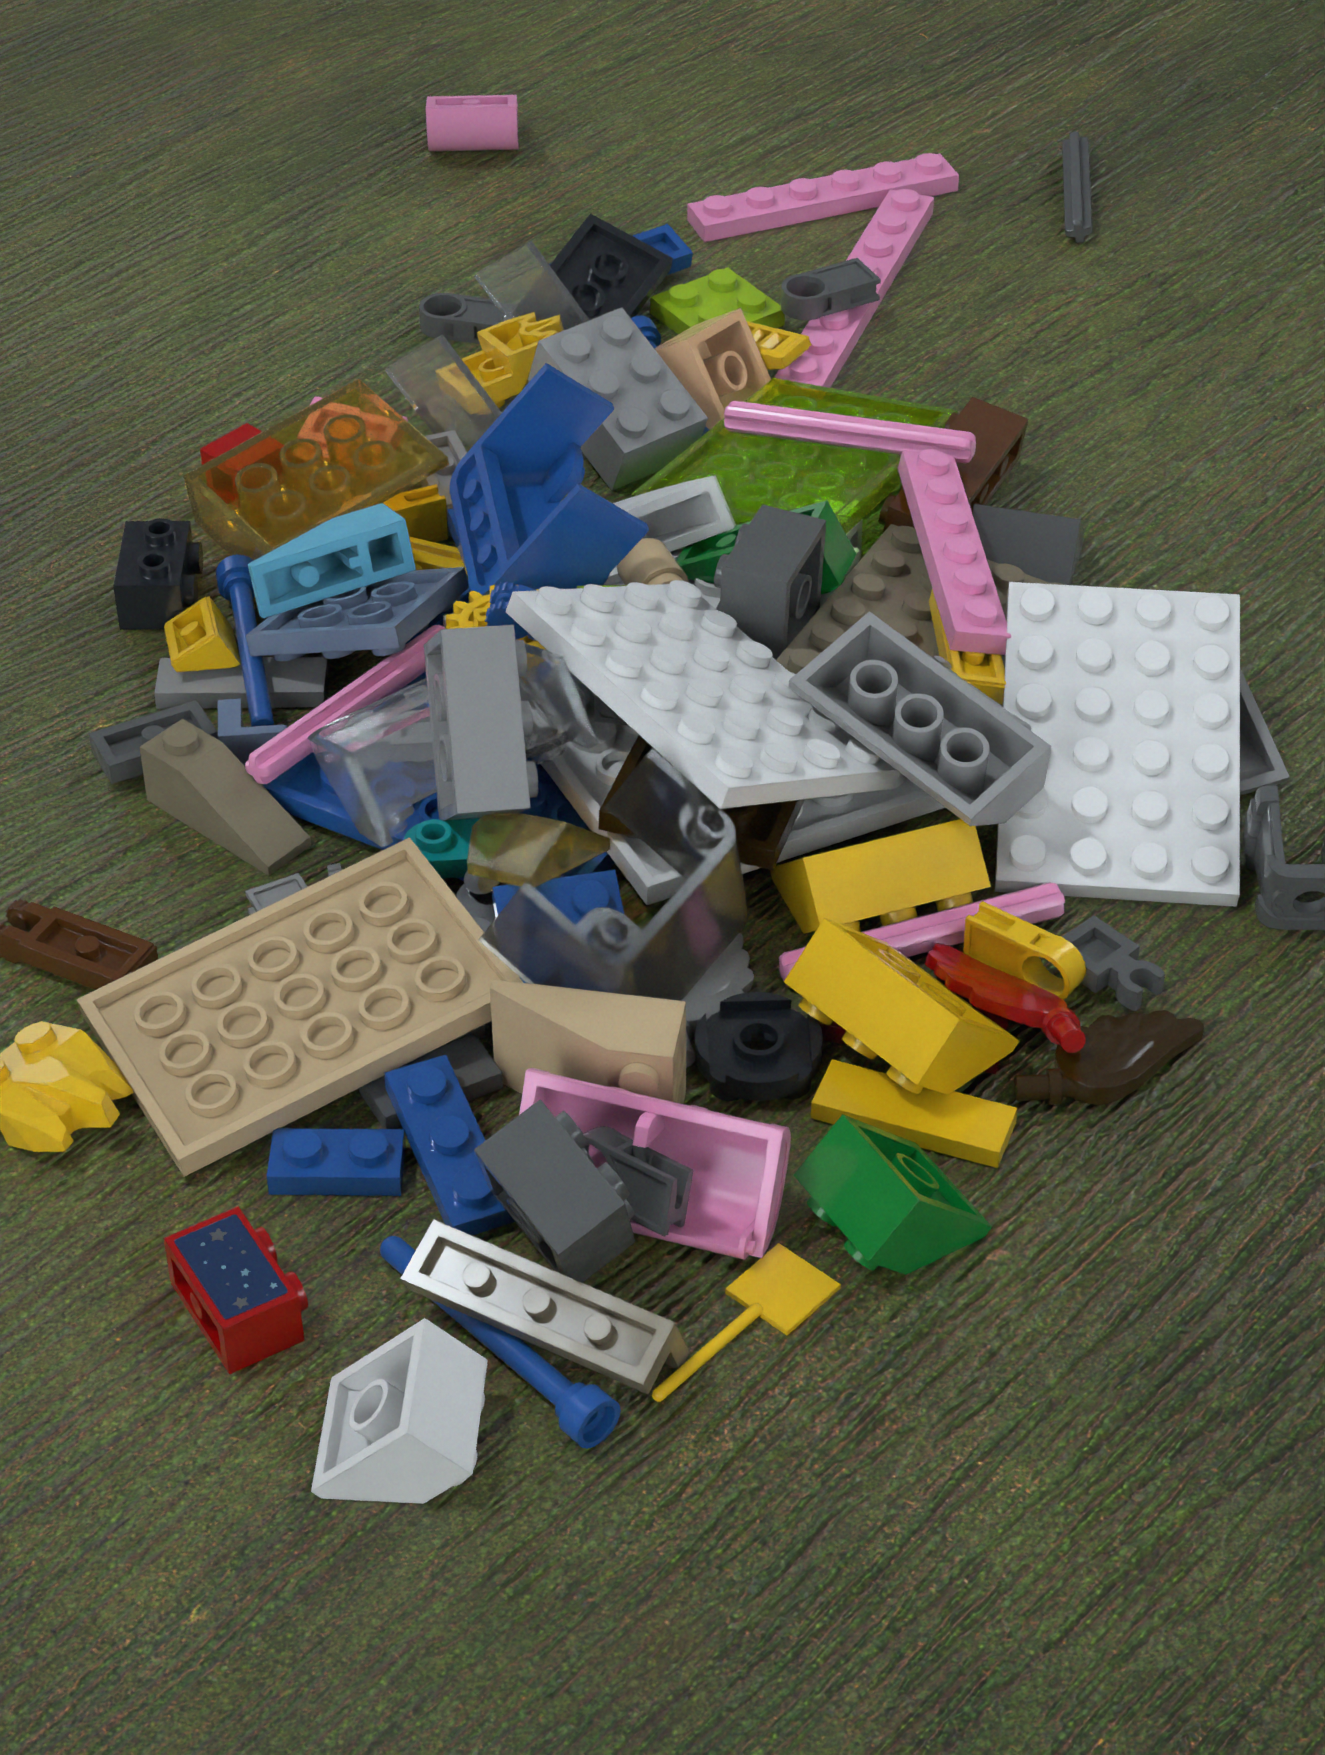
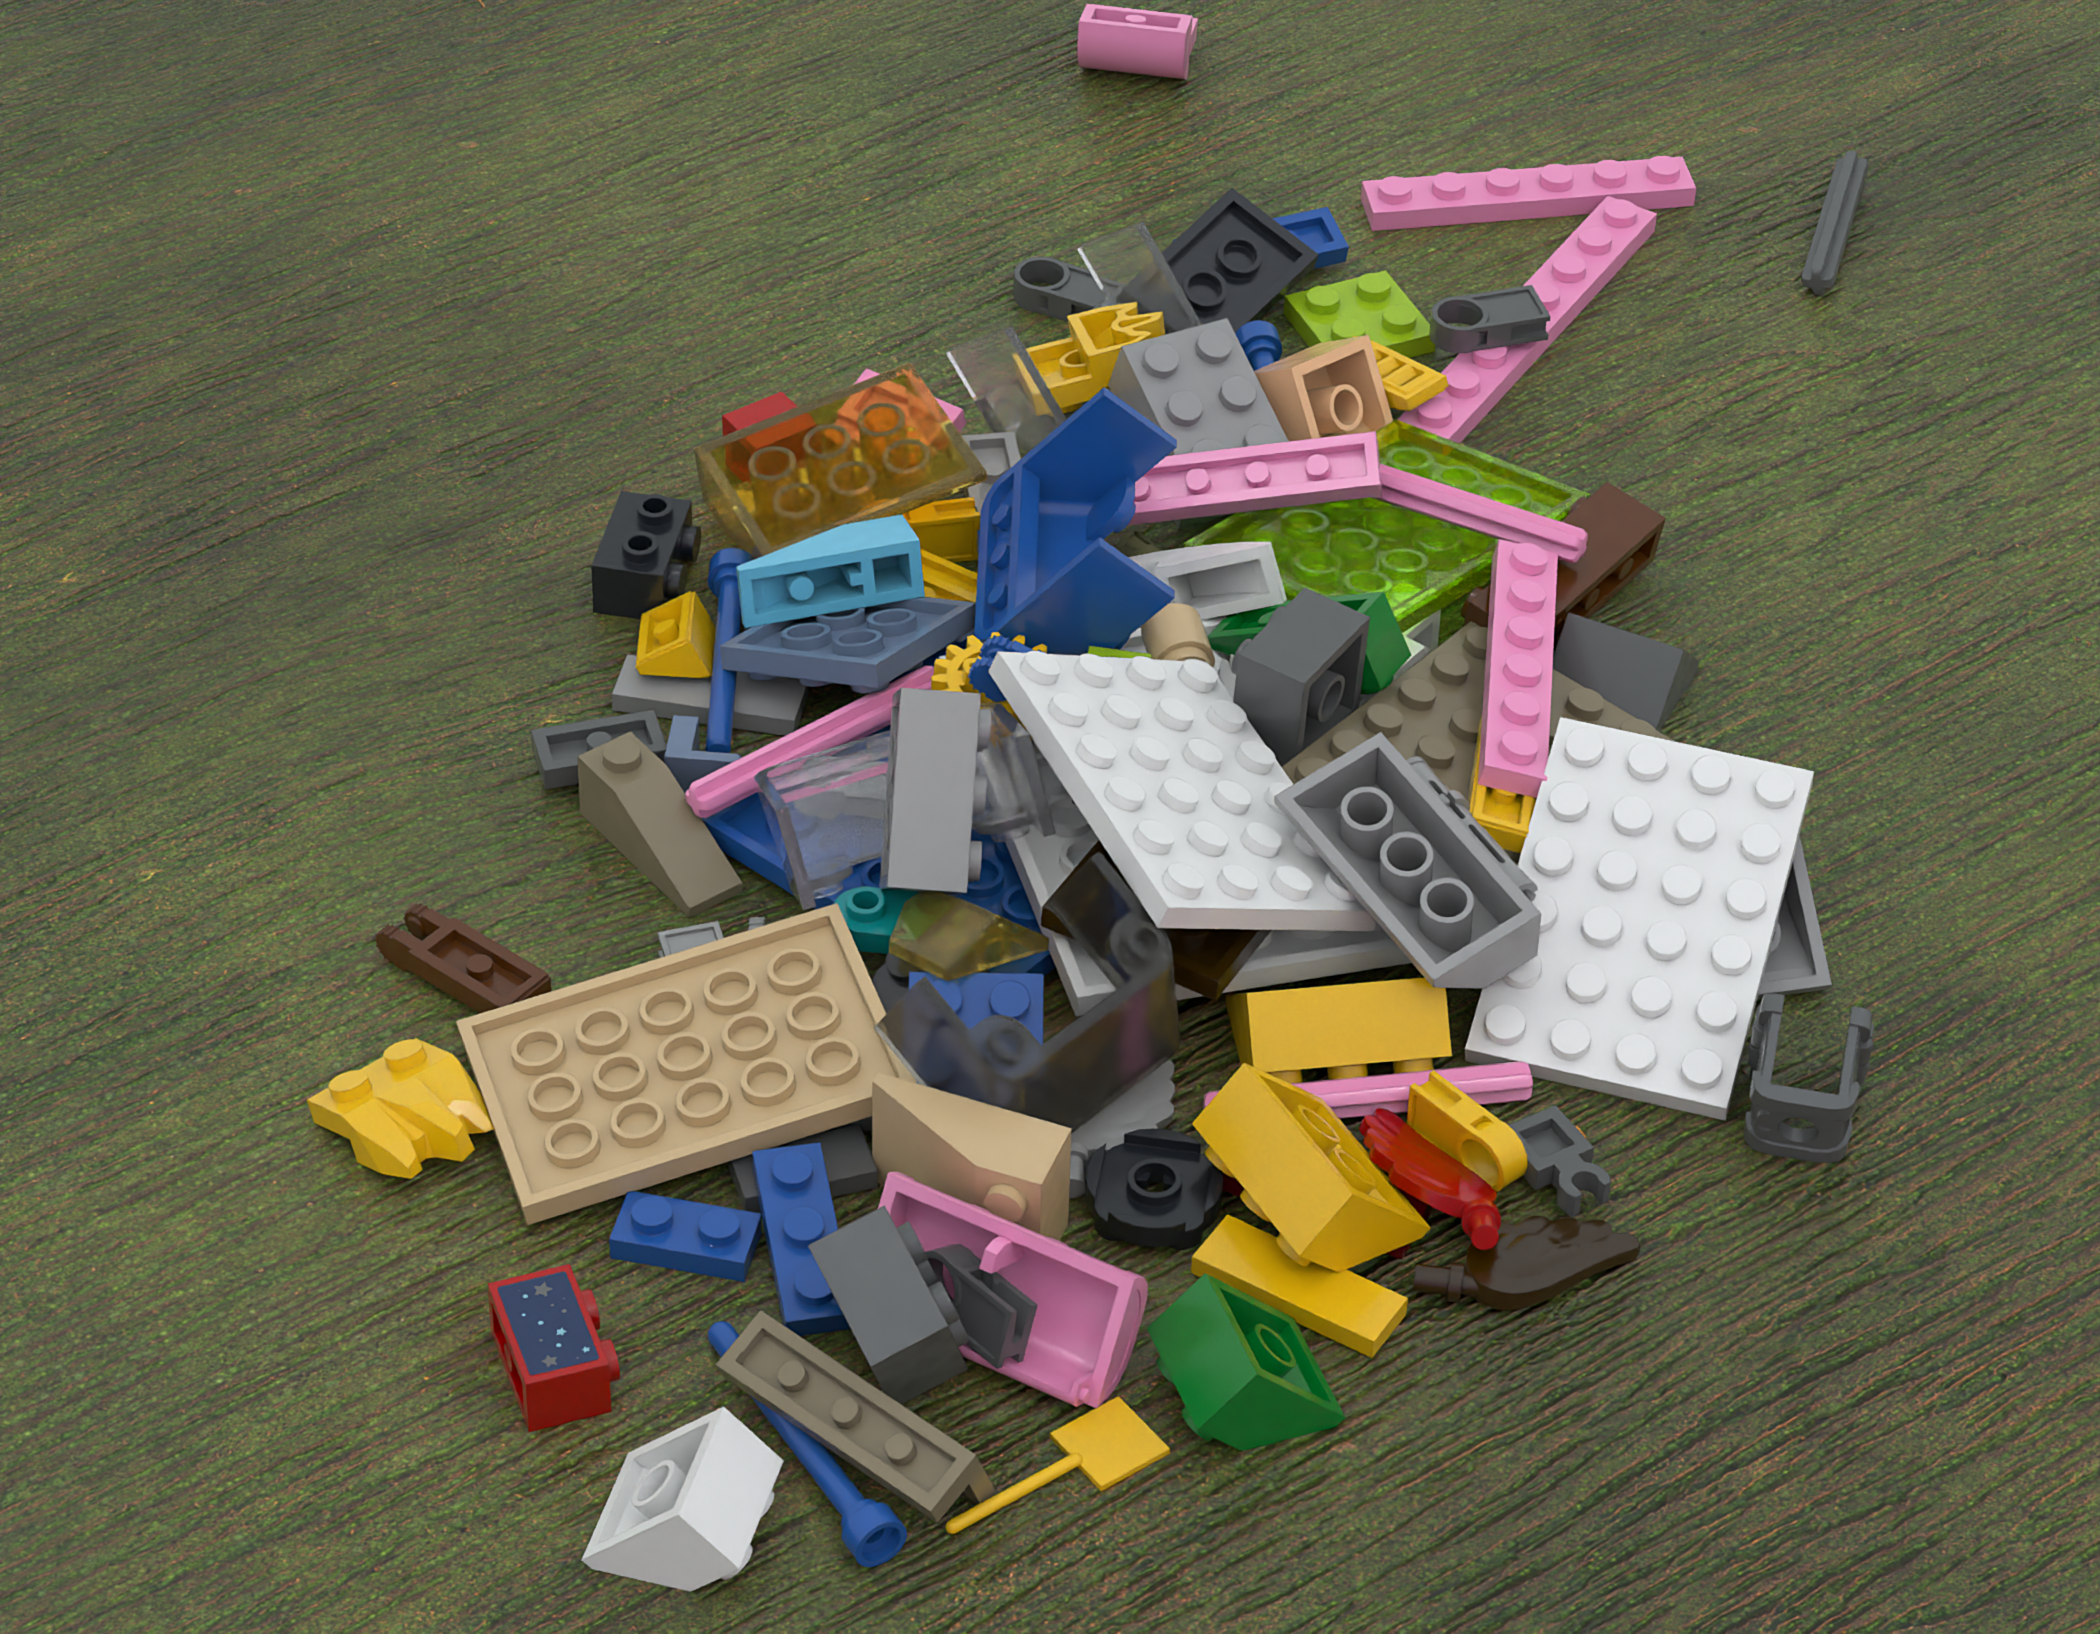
camera: 10 degrees right, 0 degrees up
none -> bright pink plate [1127,431,1382,526]

